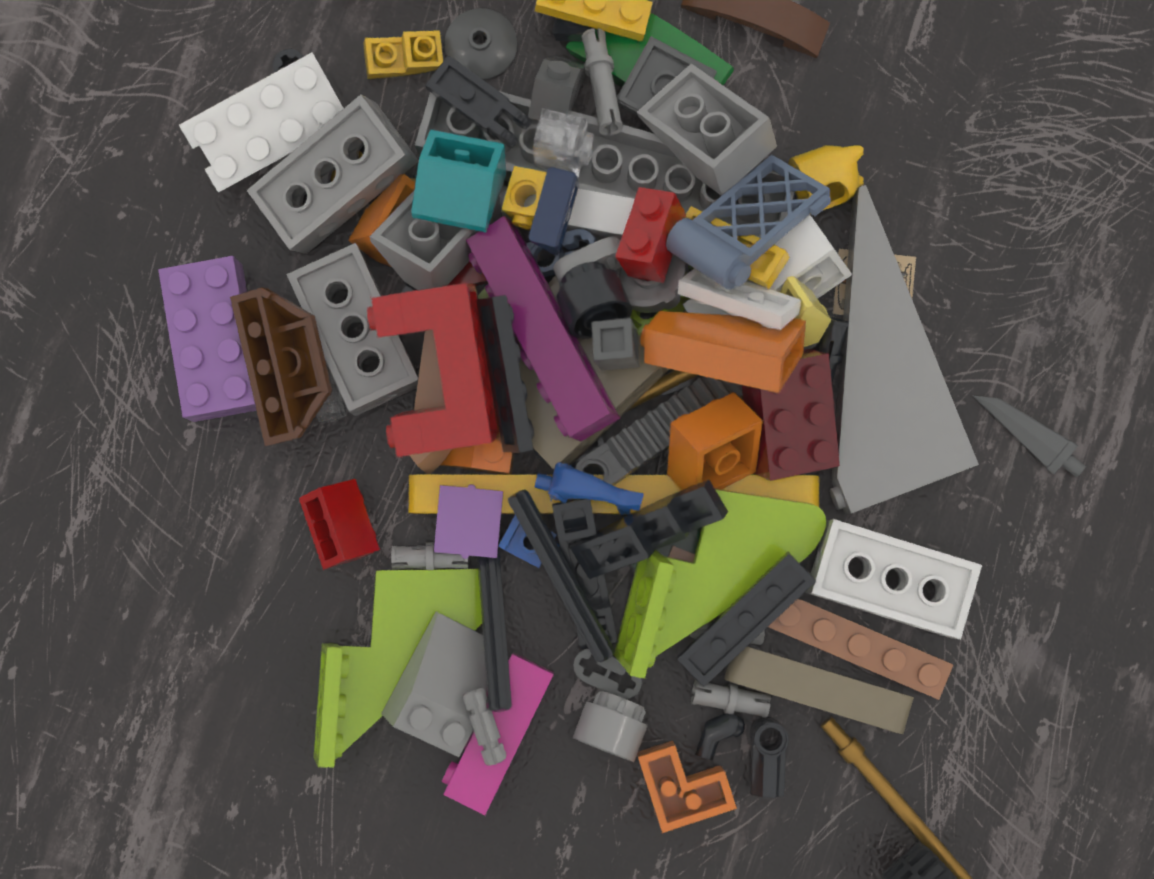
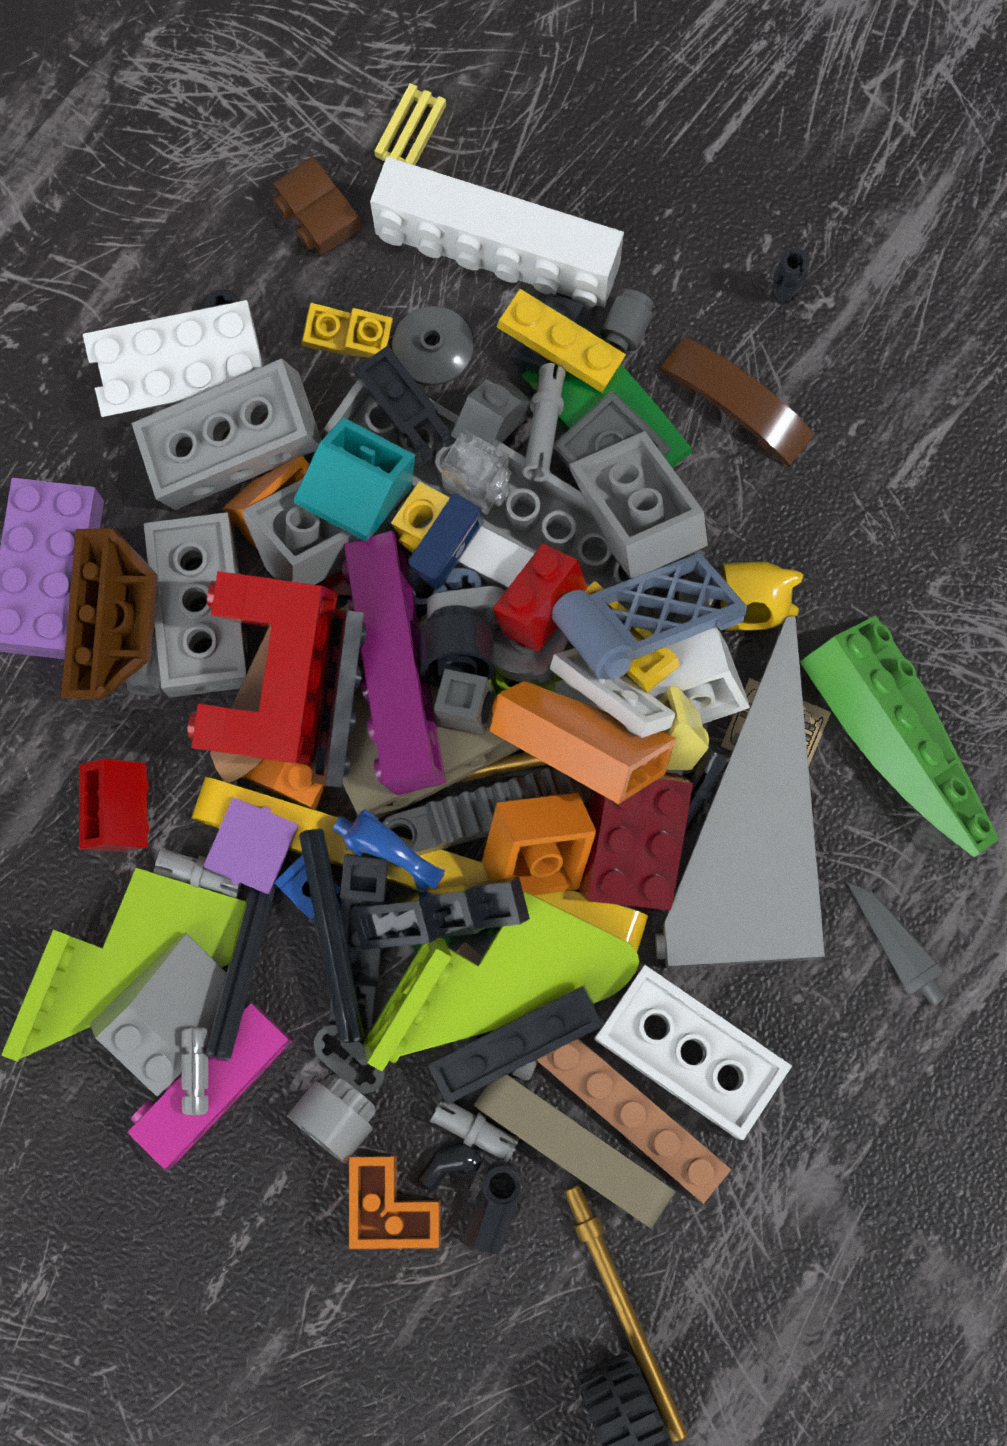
camera: 20 degrees right, 5 degrees down
none -> bright green wedge [800,615,999,857]

